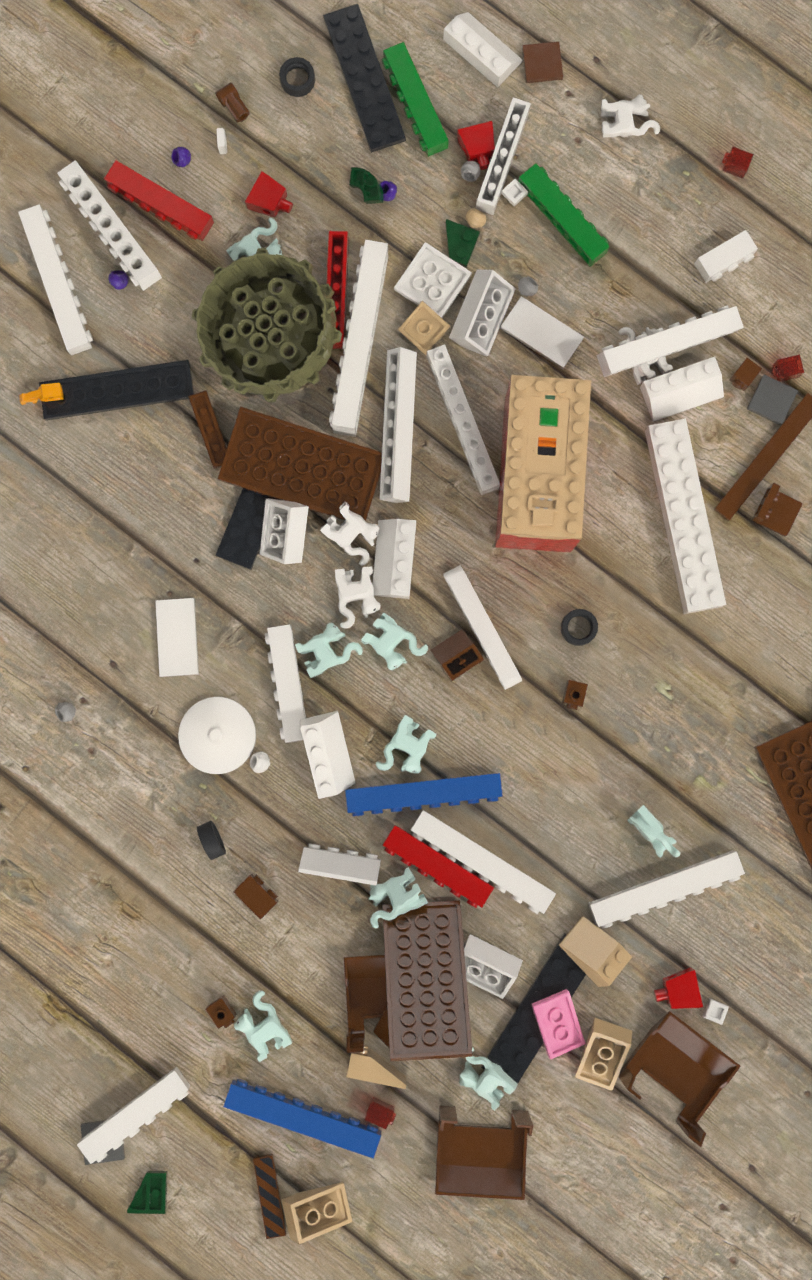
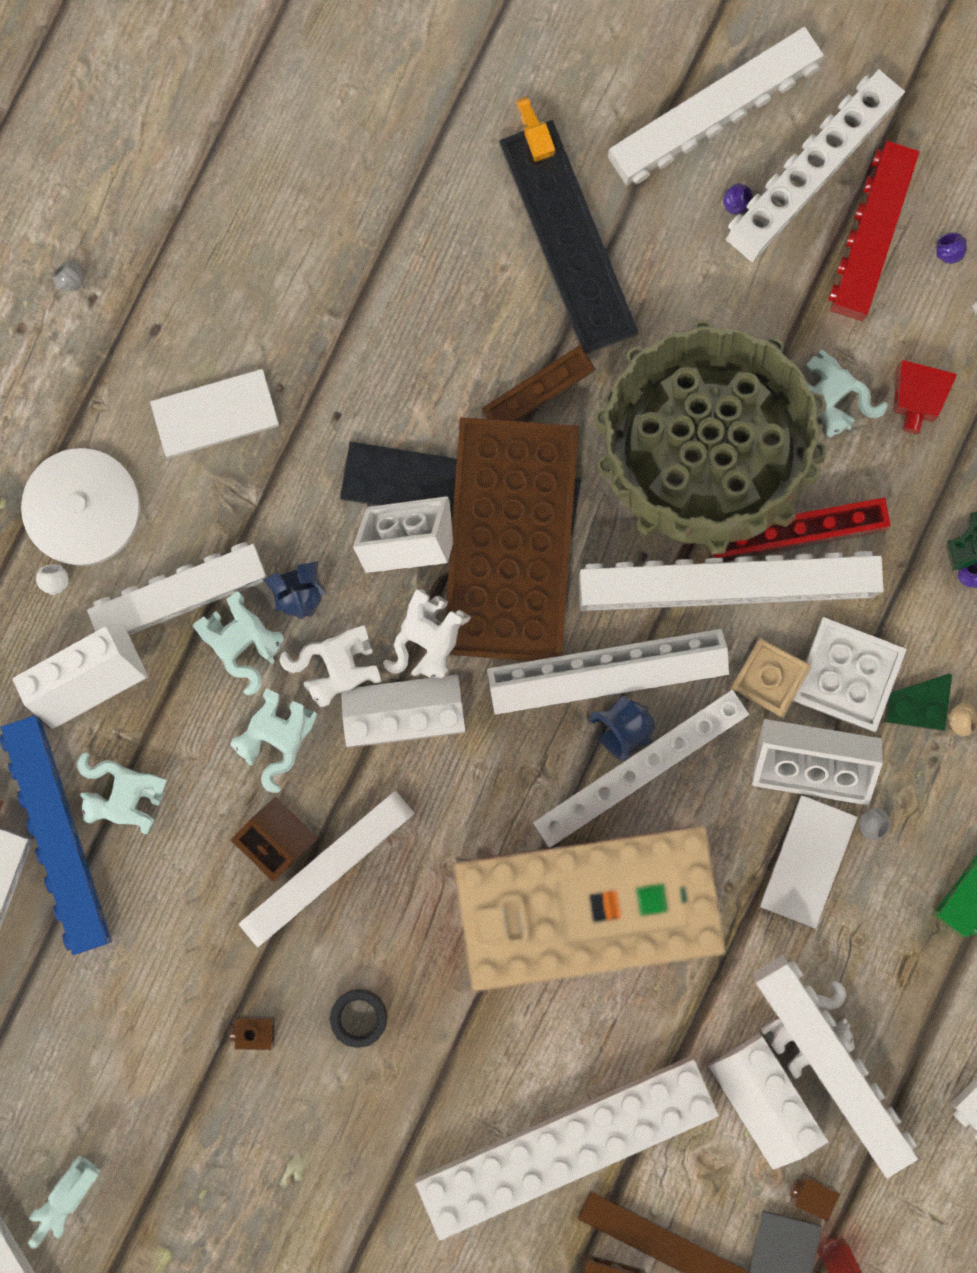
camera: 80 degrees right, 0 degrees up
none -> dark blue helmet [263,561,327,619]
none -> dark blue helmet [589,696,654,761]

